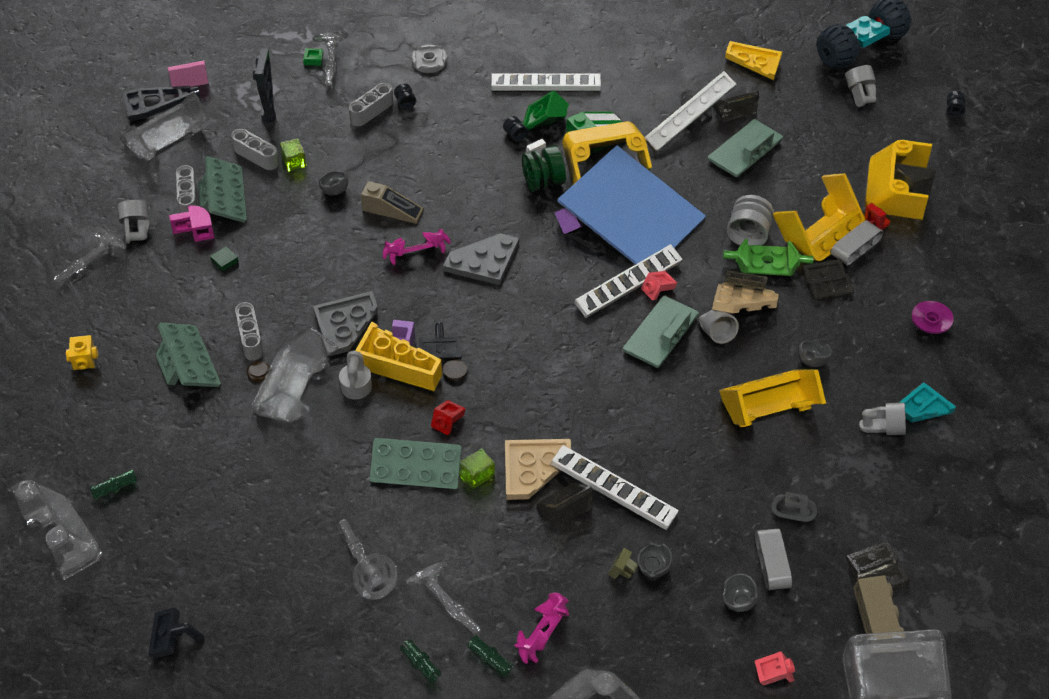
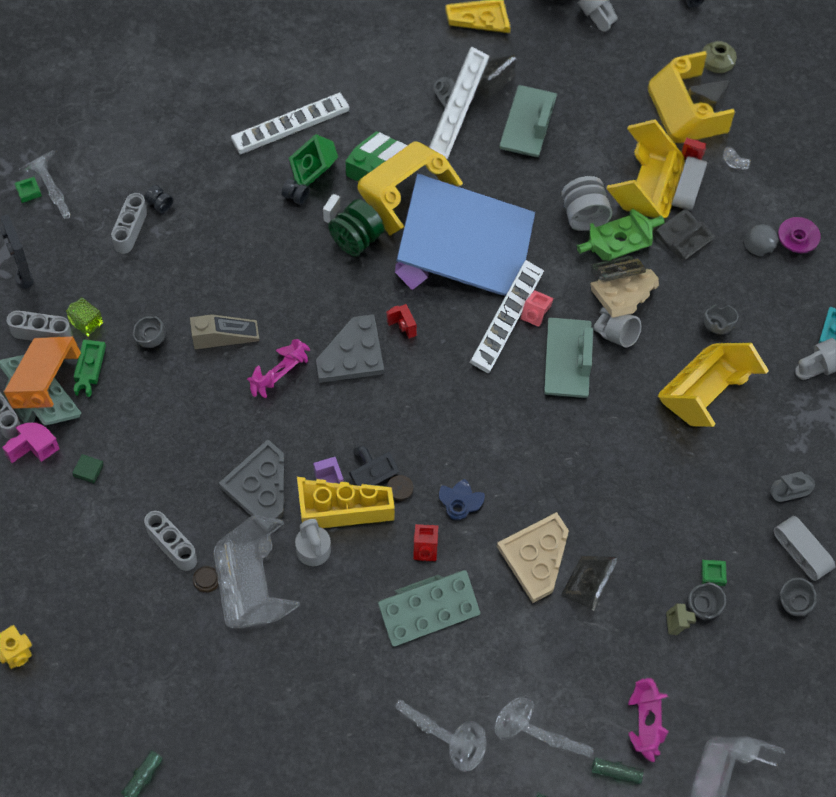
camera: 30 degrees left, 10 degrees up
sand green bracket [155,322,221,387] -> none
light grey tile [411,45,447,73] -> none
clear neon green brick [459,448,495,489] -> none
tile [551,445,679,530] -> none
none -> orange panel [4,336,81,409]
none -> green plate [74,340,106,397]
none -> red bracket [386,304,417,338]
none -> dark blue plate [439,479,485,520]
none -> green tile [701,560,727,586]
none -> olive piece [702,41,736,73]
none -> clear arm [723,147,750,169]
none -> dark grey hair [744,224,779,256]

